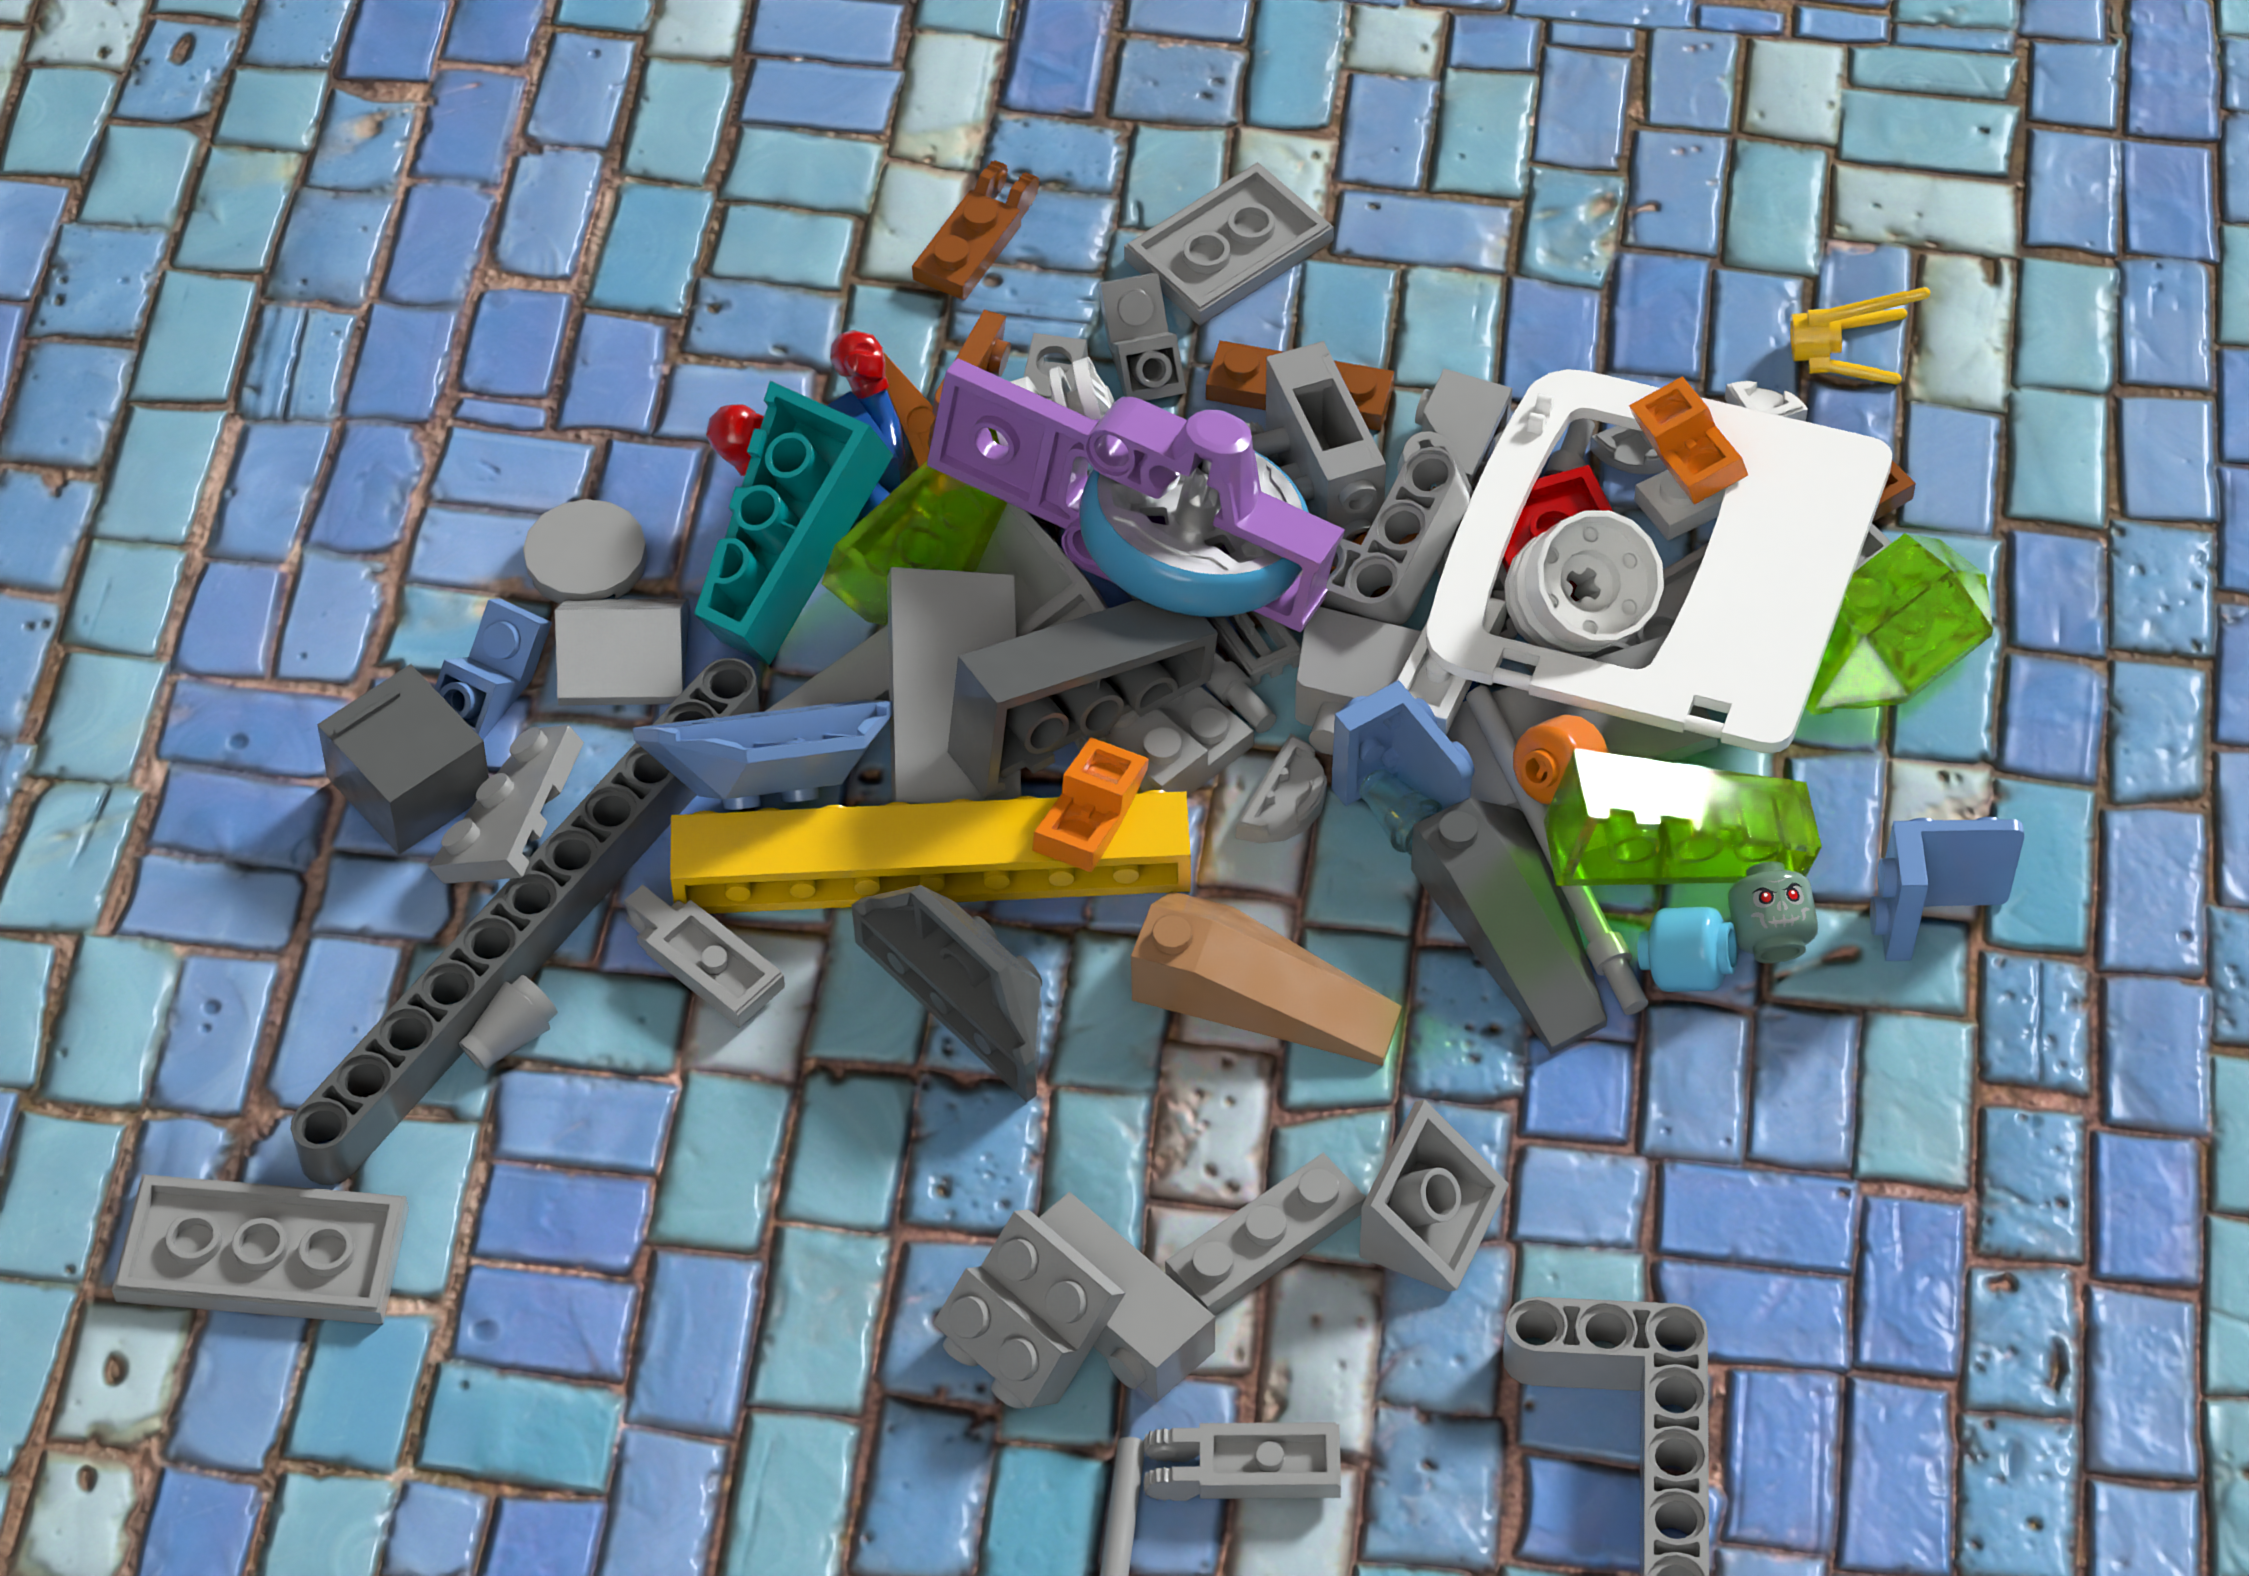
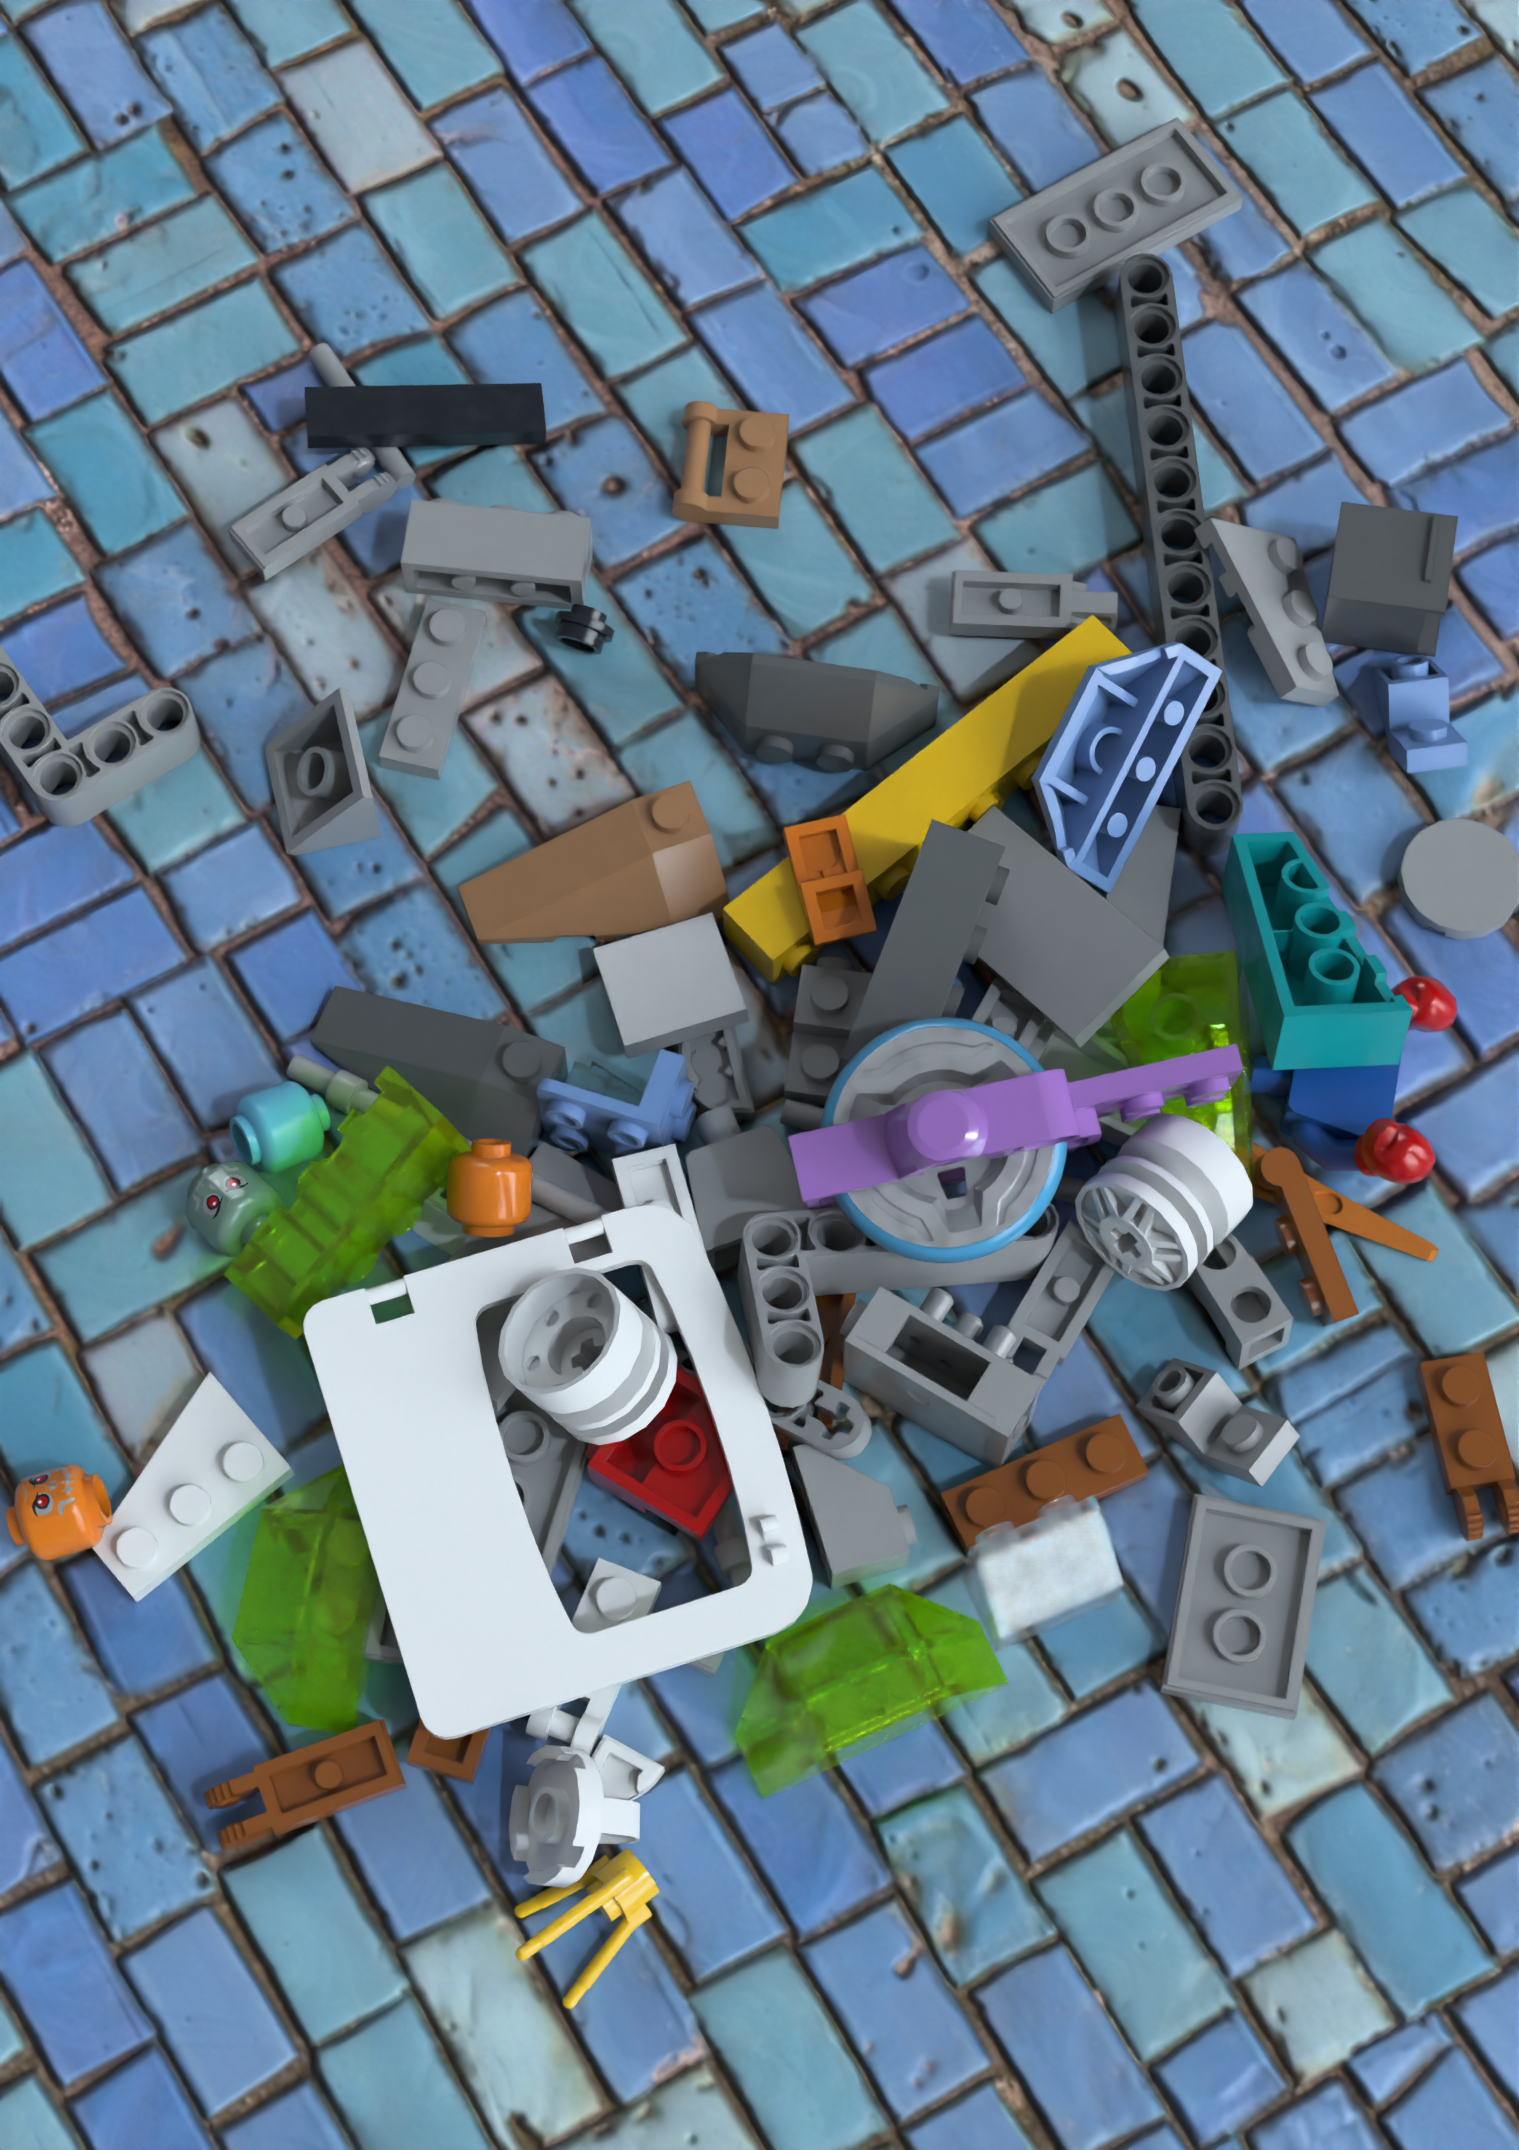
camera: 140 degrees right, 15 degrees up
light grey cone [459,975,558,1072] -> none
light grey slope [555,598,690,706] -> none
light grey plate [933,1209,1126,1409] -> none
orange slope [1629,376,1748,505] -> none
medium blue bracket [1870,817,2025,961] -> none
none -> orange head [6,1464,112,1561]
none -> white wing [93,1371,295,1603]
none -> dark orange hinge [204,1719,407,1850]
none -> black tile [304,383,546,448]
none -> white tile [509,1745,640,1888]
none -> black plate [554,604,614,654]
none -> light grey tile [593,912,749,1059]
none -> medium nougat plate [672,401,789,529]
none -> clear neon green wedge [734,1583,1008,1800]
none -> clear slope [962,1495,1124,1652]

